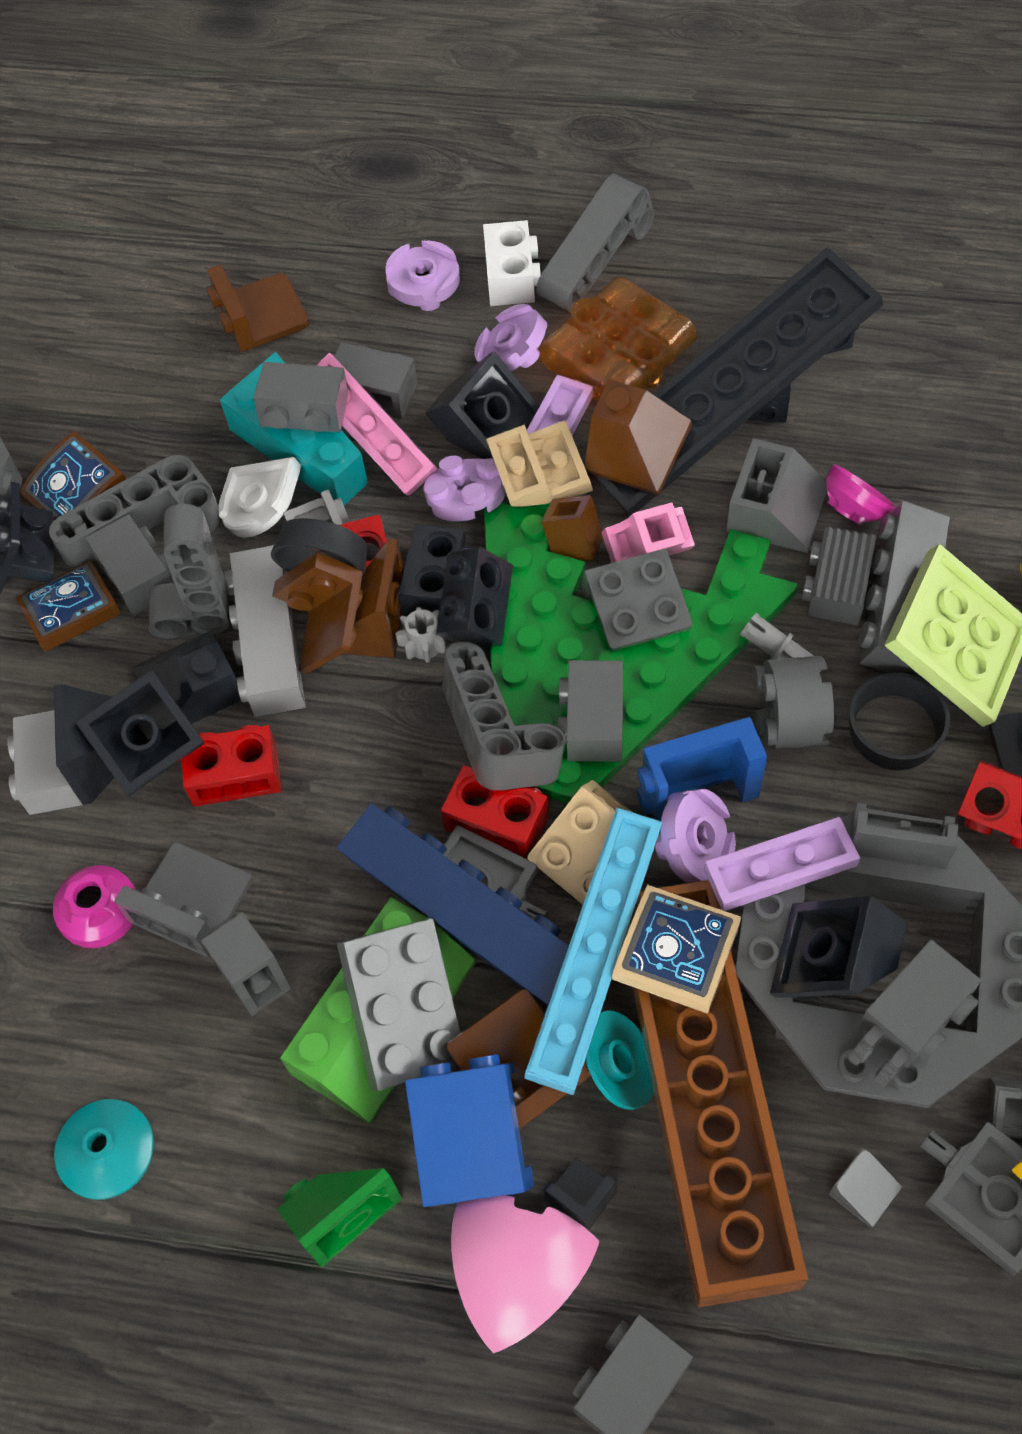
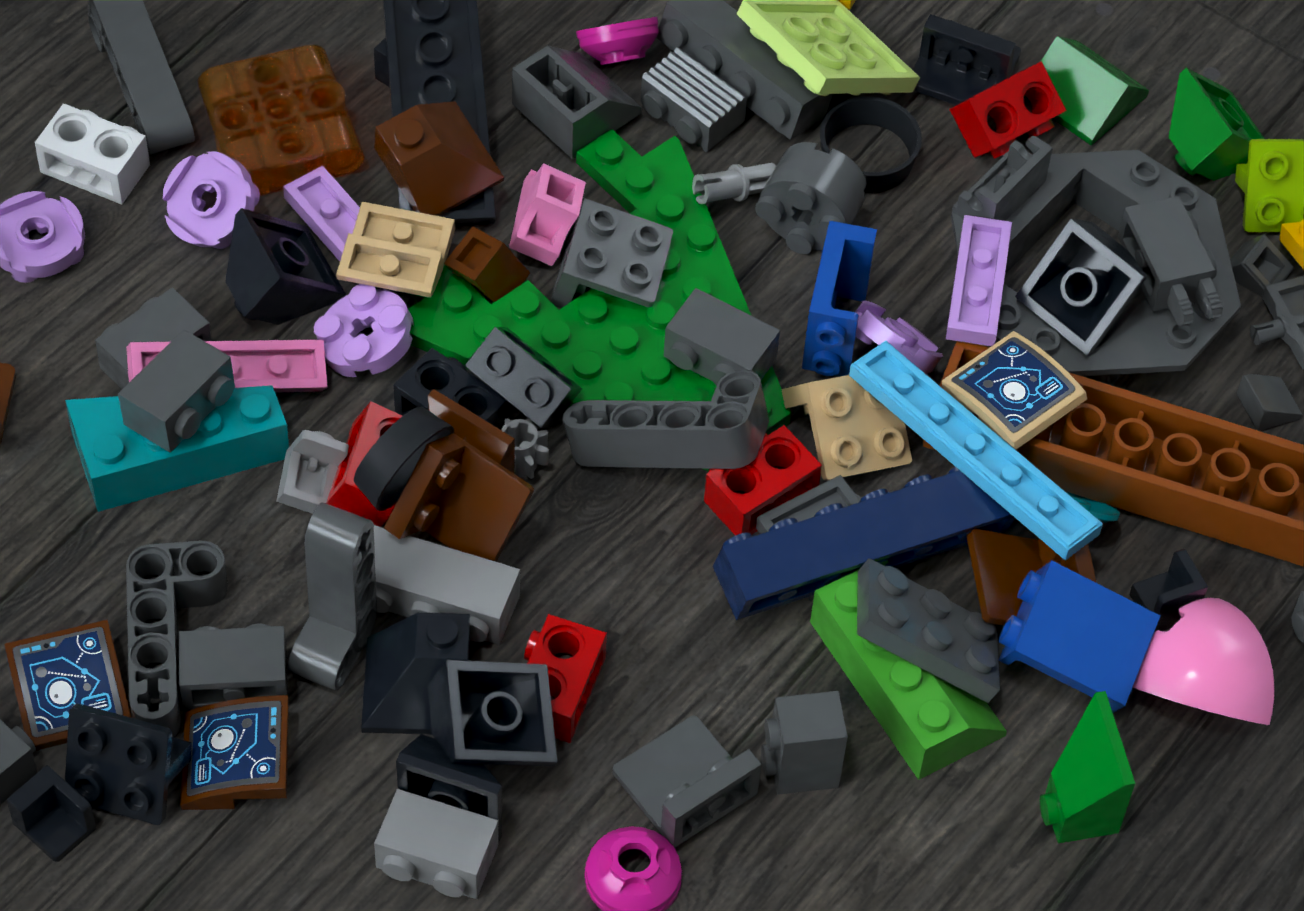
camera: 70 degrees left, 5 degrees down
white tile [218,457,302,538] -> none

